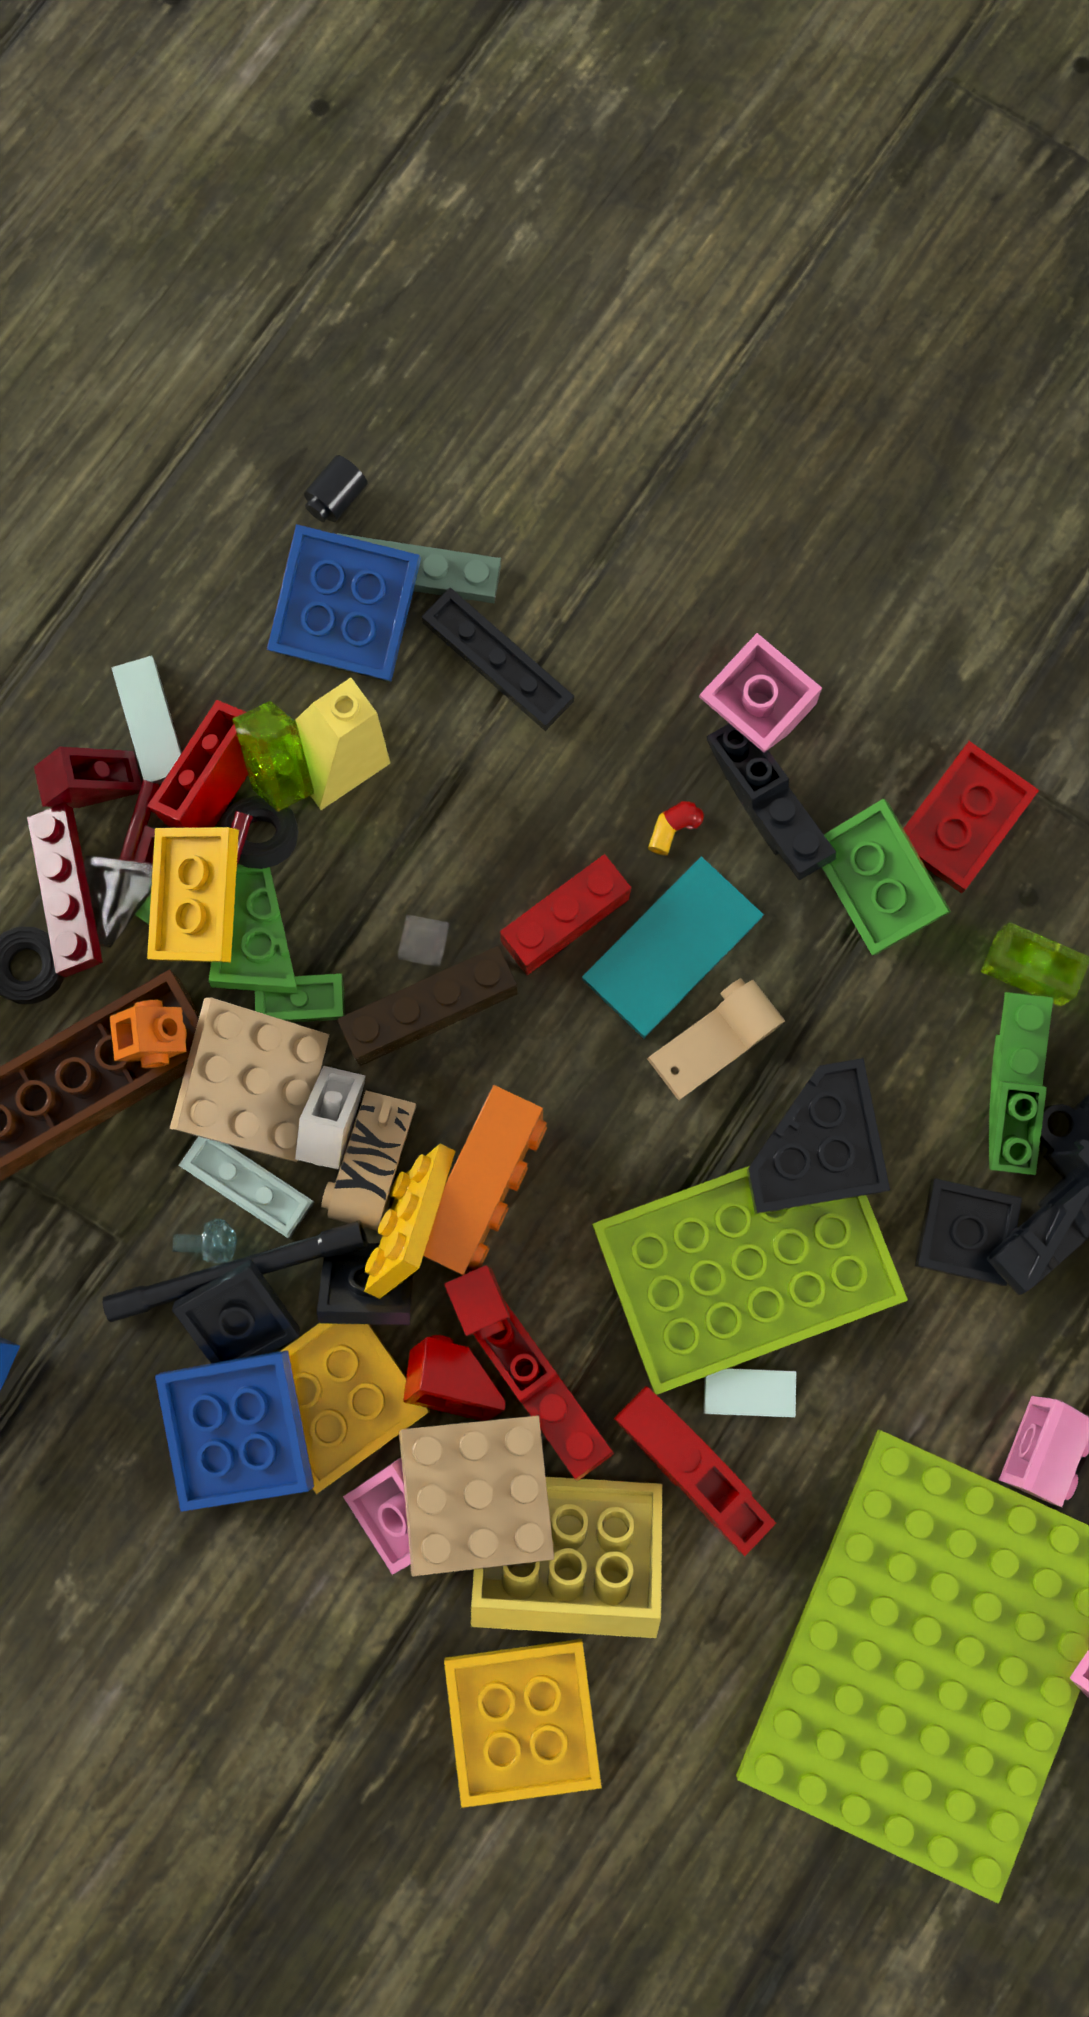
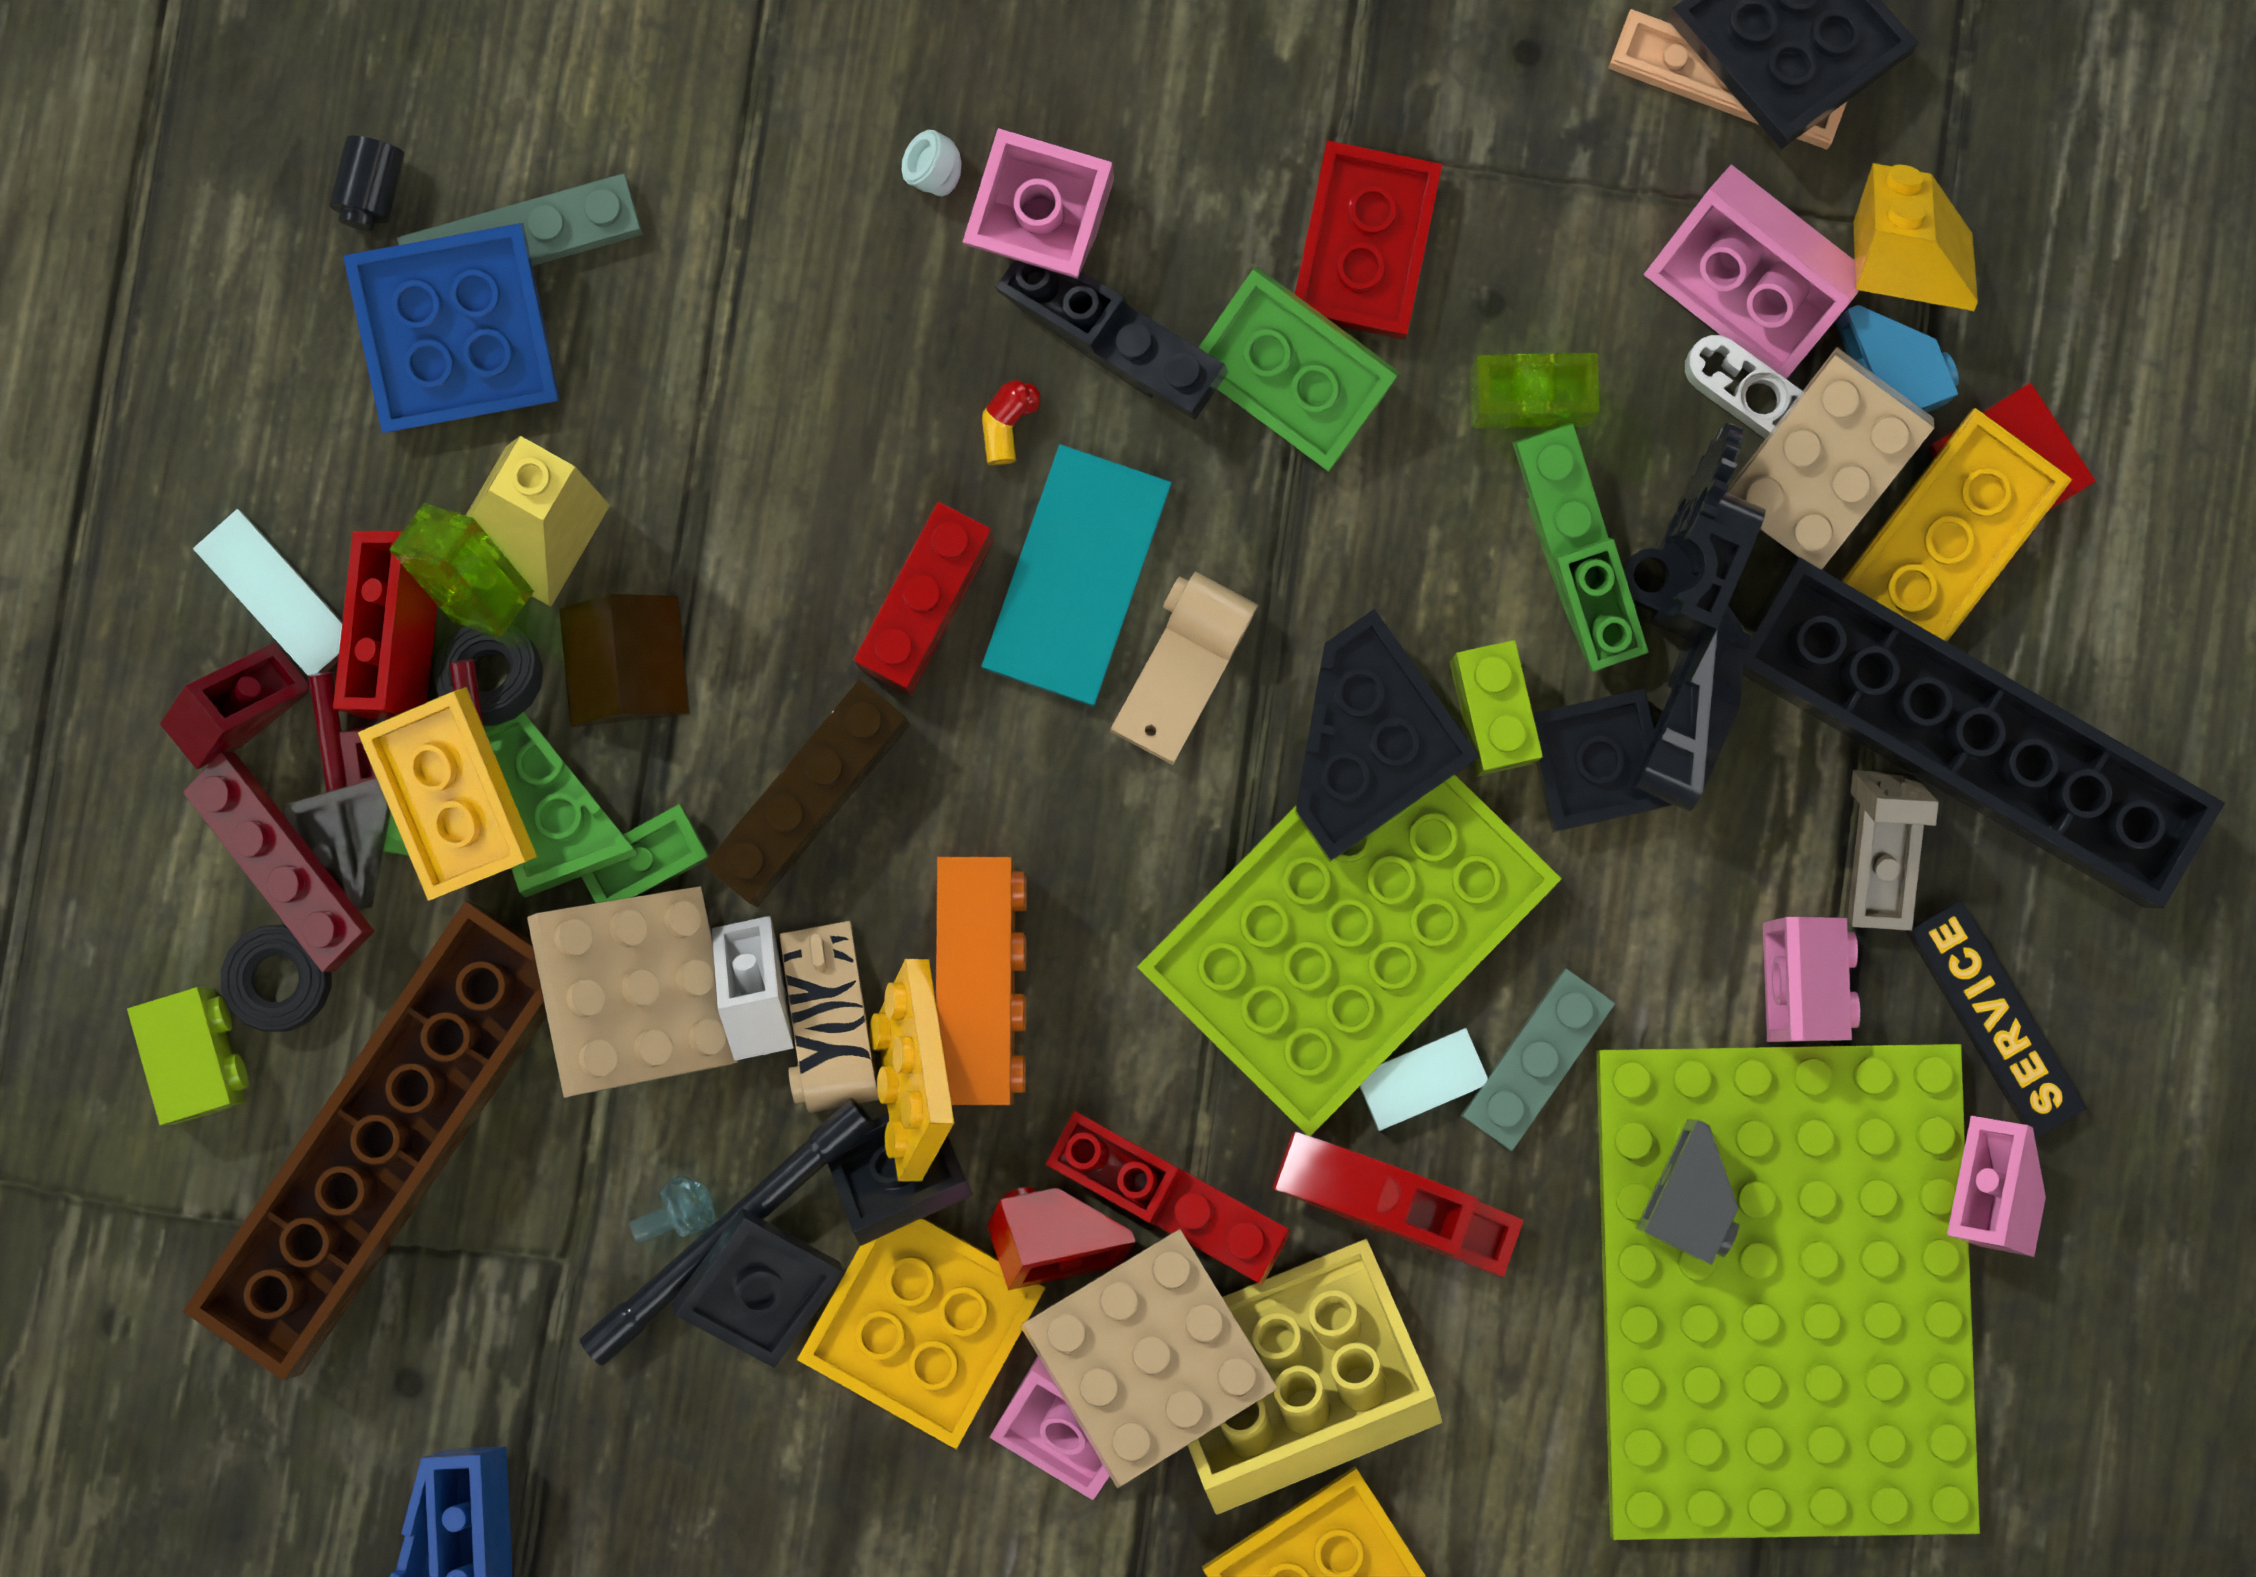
camera: 25 degrees left, 5 degrees up
orange brick [110,1000,187,1068] -> none
blue plate [155,1350,314,1511] -> none
light aqua tile [179,1137,314,1239] -> none
clear tile [398,915,450,967] -> none
black plate [421,587,574,731] -> none
red slope [444,1265,511,1340] -> none
none -> dark brown slope [559,594,690,727]
none -> light aqua tile [901,130,962,197]
none -> lime brick [1449,640,1543,777]
none -> sand green plate [1460,969,1615,1151]
none -> dark grey slope [1635,1119,1739,1265]

